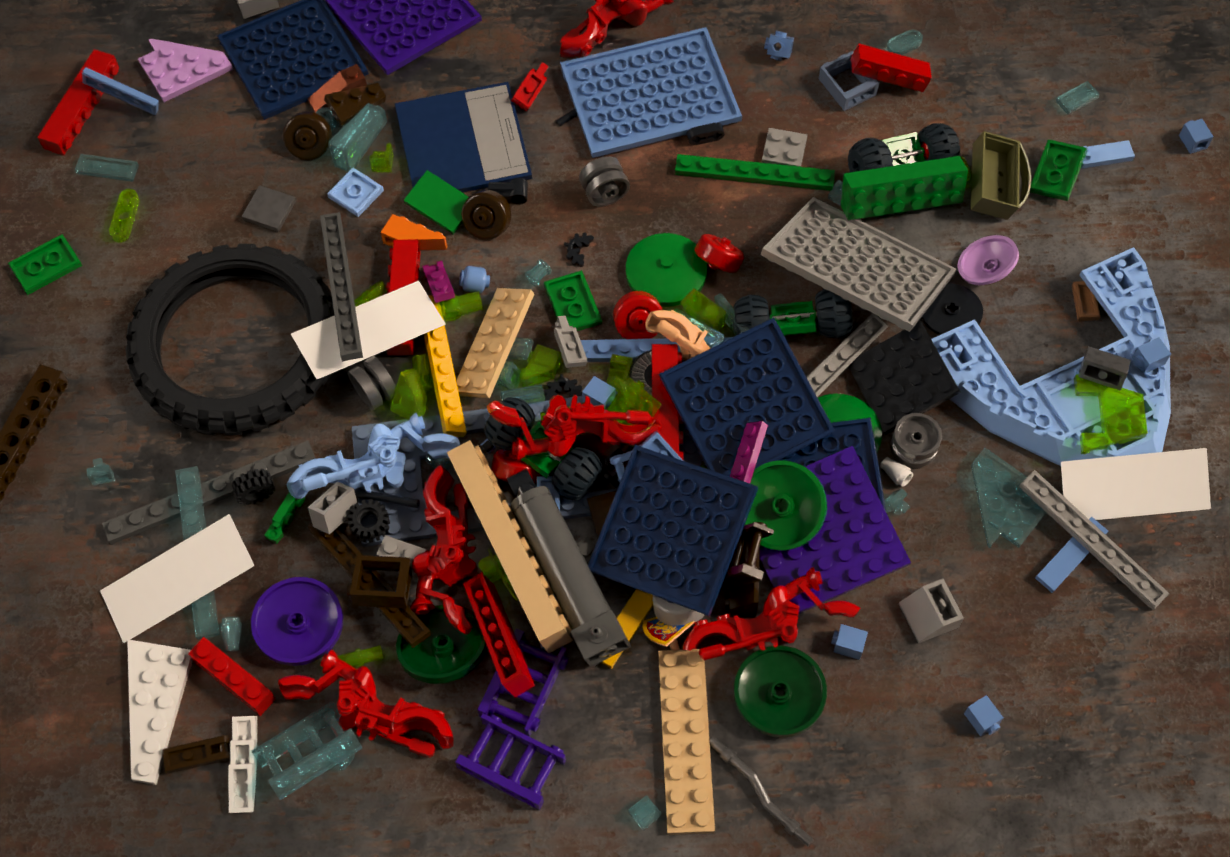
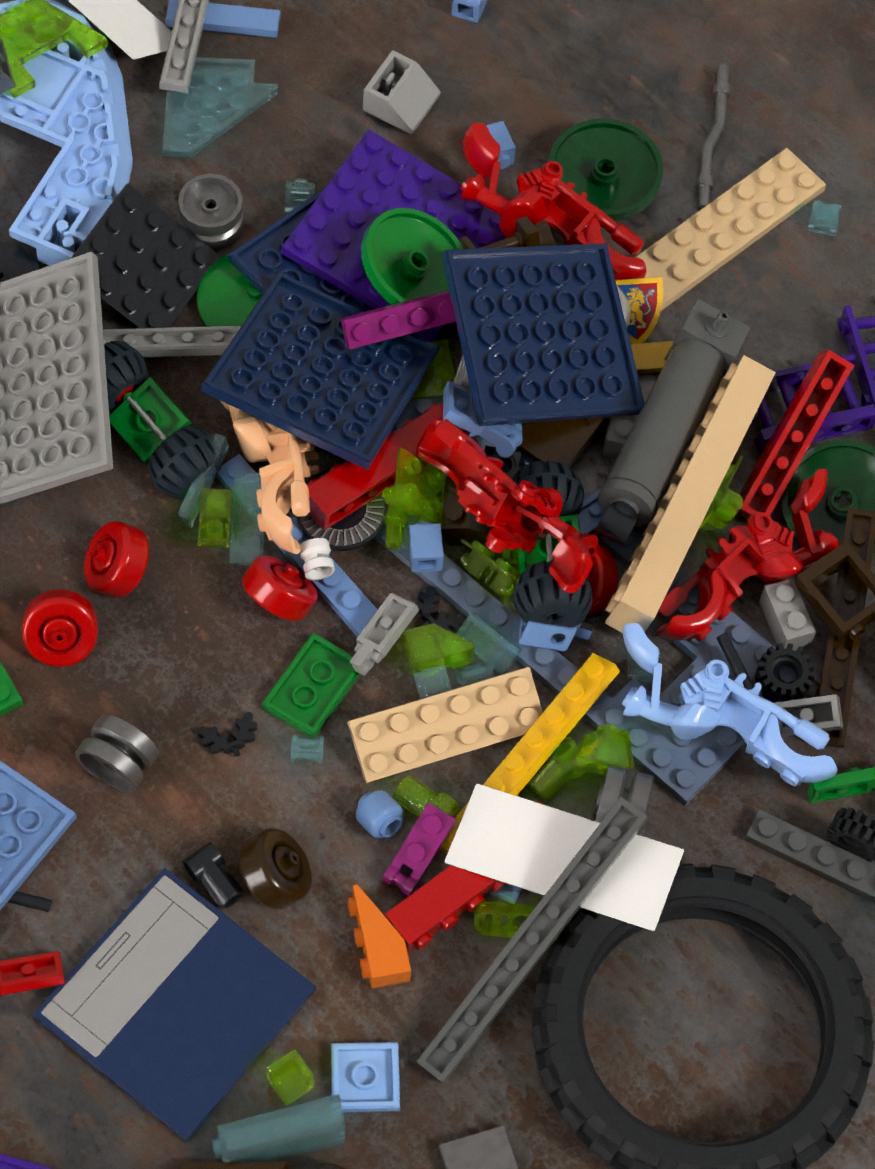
camera: 135 degrees left, 0 degrees up
green tile [404,170,469,234] -> none
clear neon green panel [607,354,633,390] -> none
green dish [626,233,707,307] -> none
white cone [880,457,913,487] -> none
none -> red wheel [21,589,98,667]
none -> white wheel [299,538,335,580]

